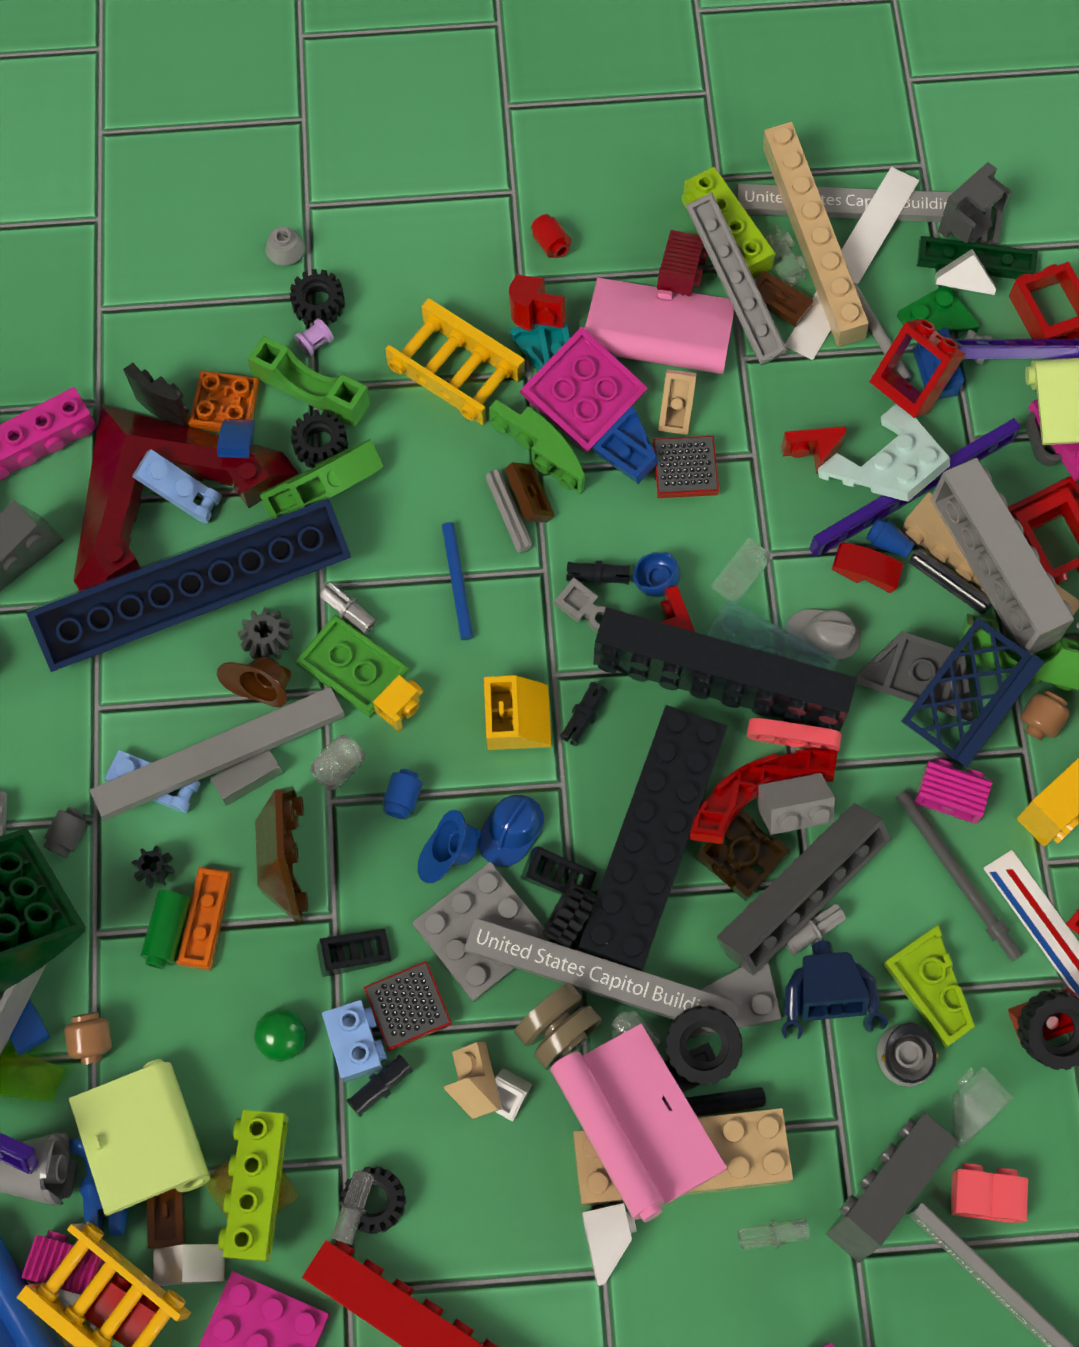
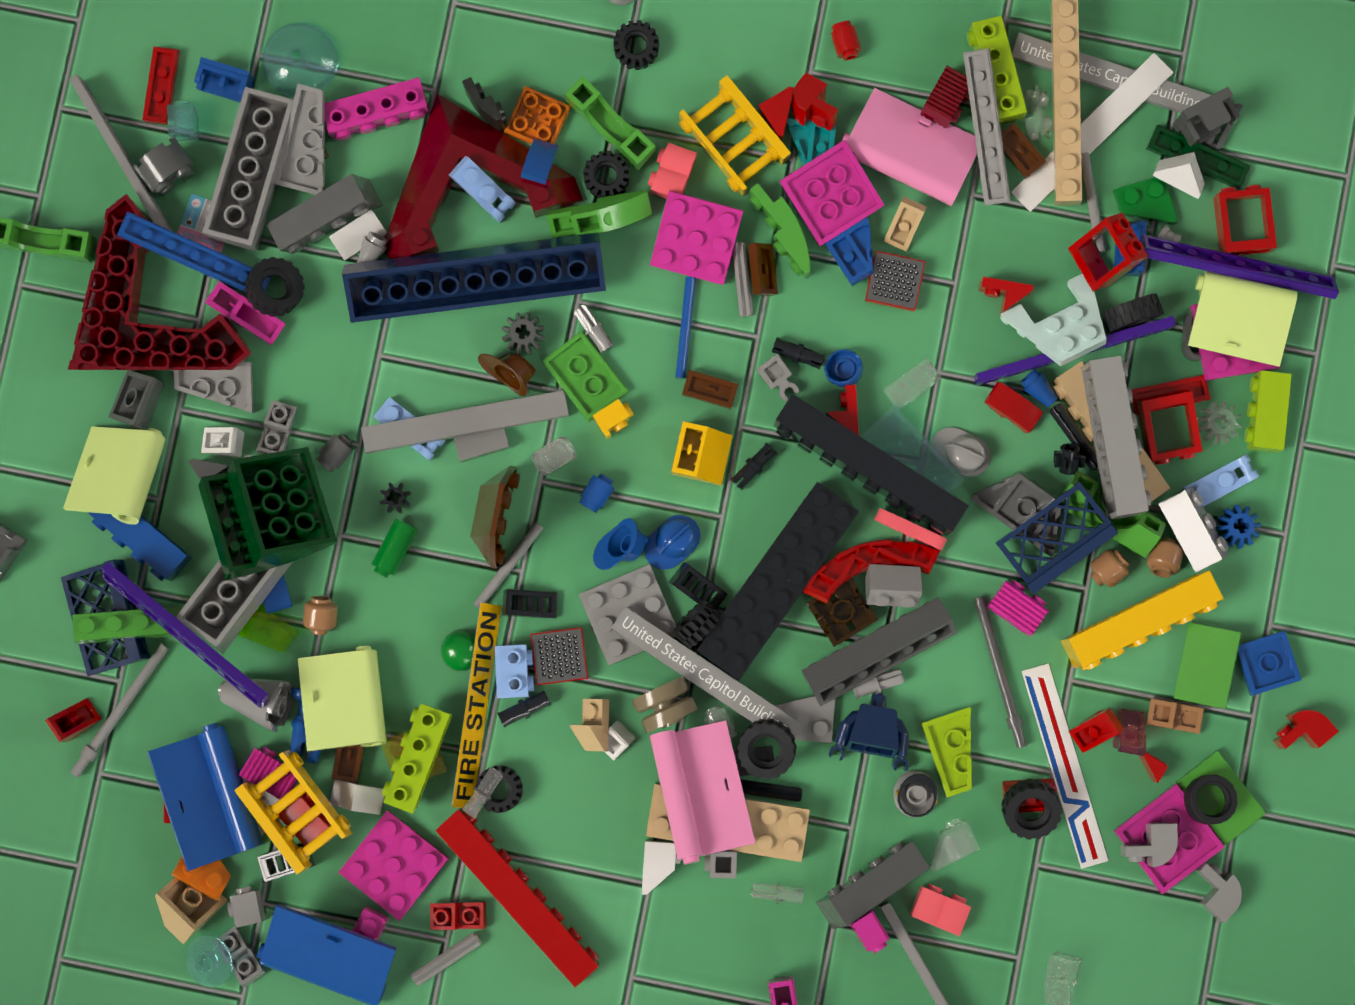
camera: 15 degrees right, 15 degrees up
orange tile [176,867,233,971] -> none
lavender bush [294,318,334,357] -> none
none -> white slope [329,210,387,261]
none -> light grey cone [357,231,388,263]
none -> yellow sticker [451,602,502,809]
none -> light grey bar [473,522,544,608]
none -> coral brick [648,143,697,199]
none -> dark pink plate [650,190,744,285]
none -> reddish brown plate [682,370,738,410]
none -> light grey brick [705,850,737,879]
none -> red slope [758,86,794,141]
none -> dark pink brick [850,909,890,953]
none -> black gear [1053,443,1086,475]
none -> black tyre [1103,293,1164,333]

